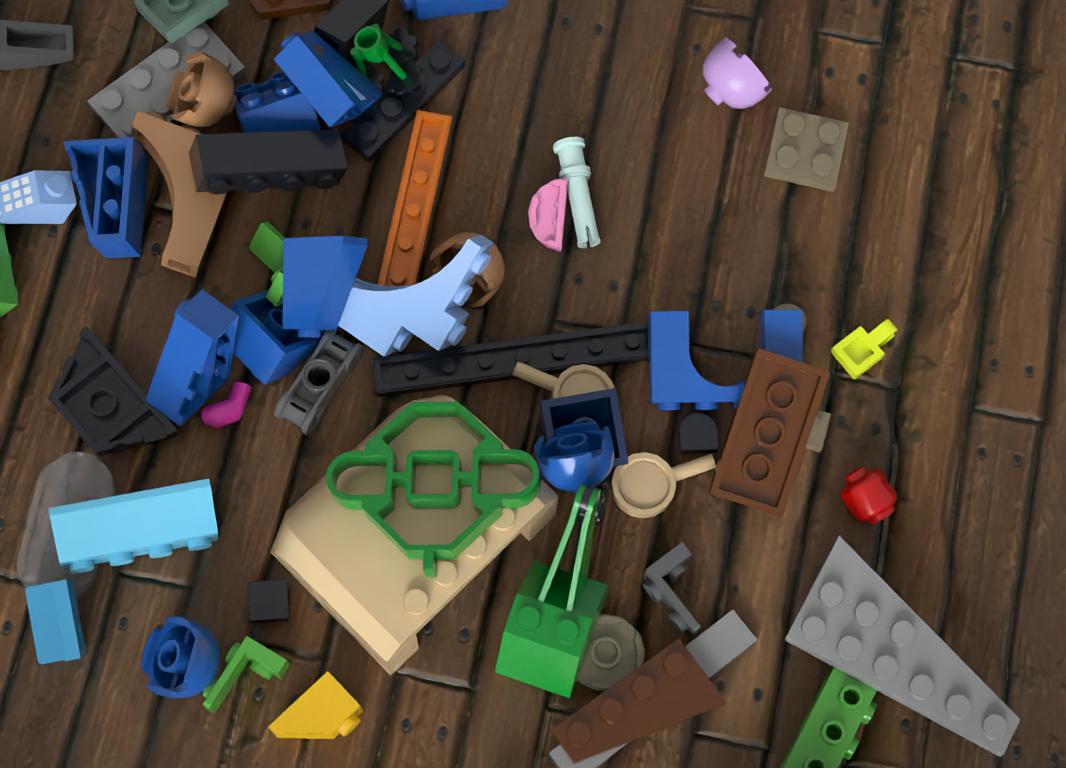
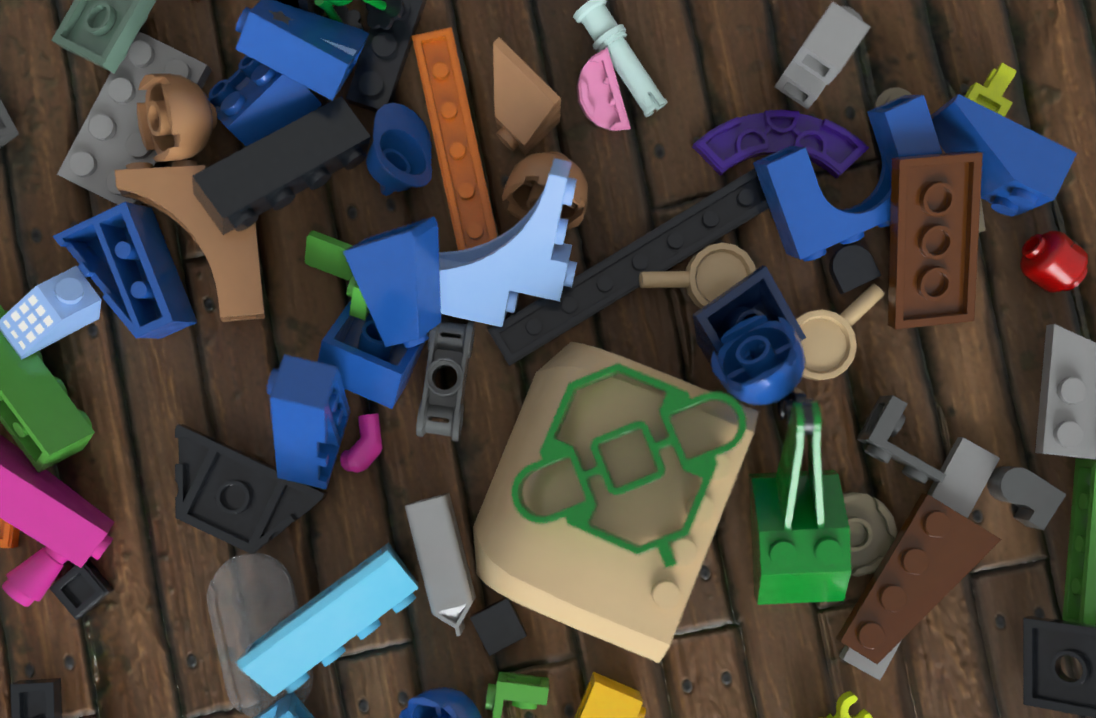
camera: 20 degrees left, 15 degrees up
none -> blue piece [366,103,432,196]
none -> light grey piece [405,493,476,636]
none -> medium nougat slope [493,37,561,156]
none -> dark purple tile [692,110,869,179]
none -> light grey arch [774,2,870,110]
none -> blue slope [931,94,1077,216]
none -> dark grey leg [987,466,1066,530]

